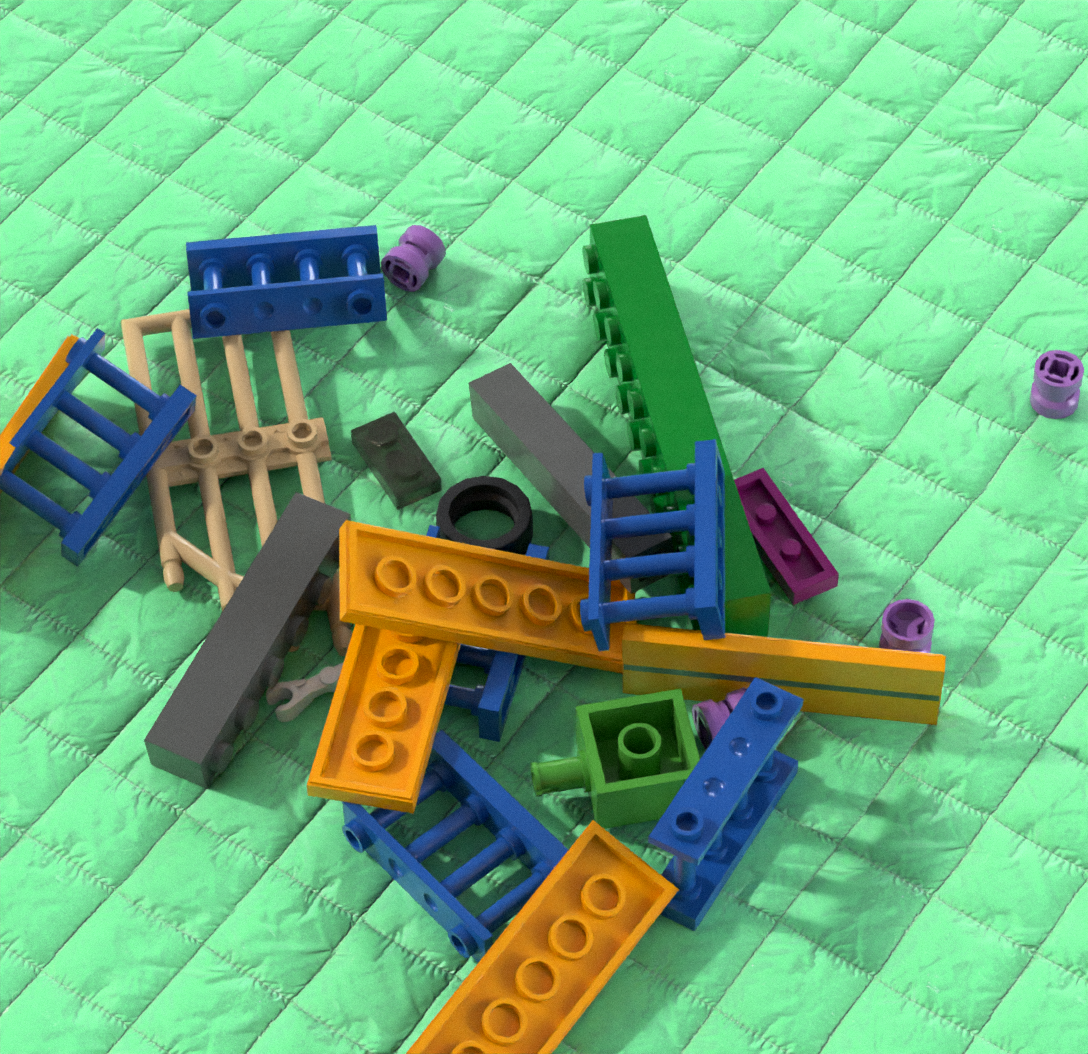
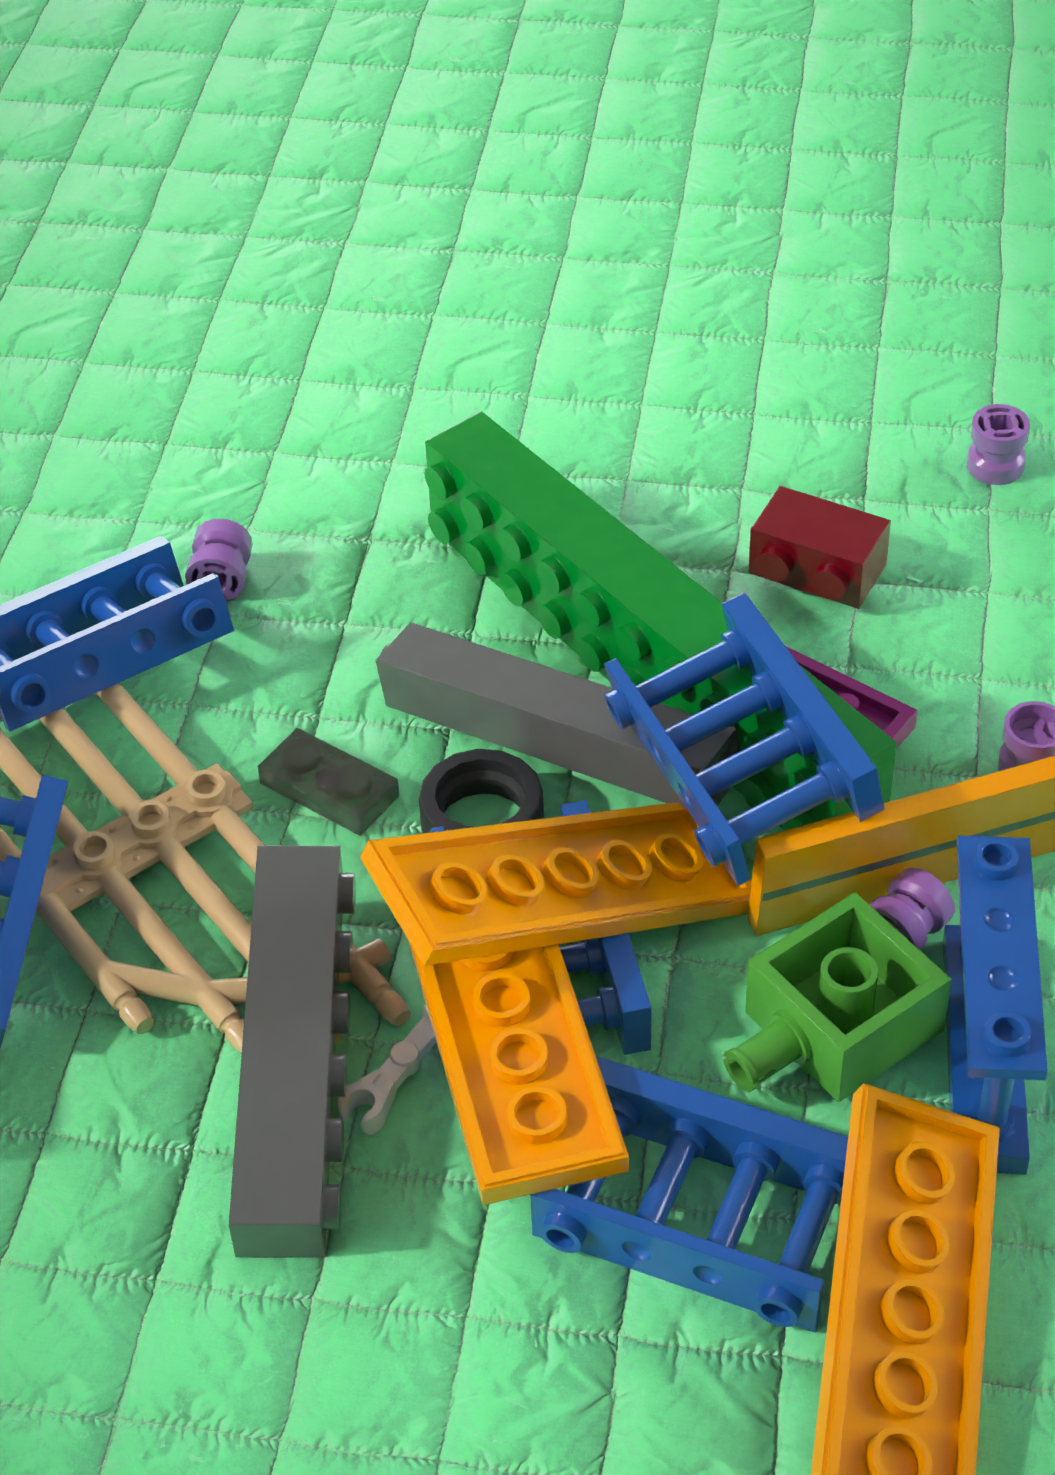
camera: 25 degrees left, 5 degrees down
none -> dark red brick [748,486,891,609]

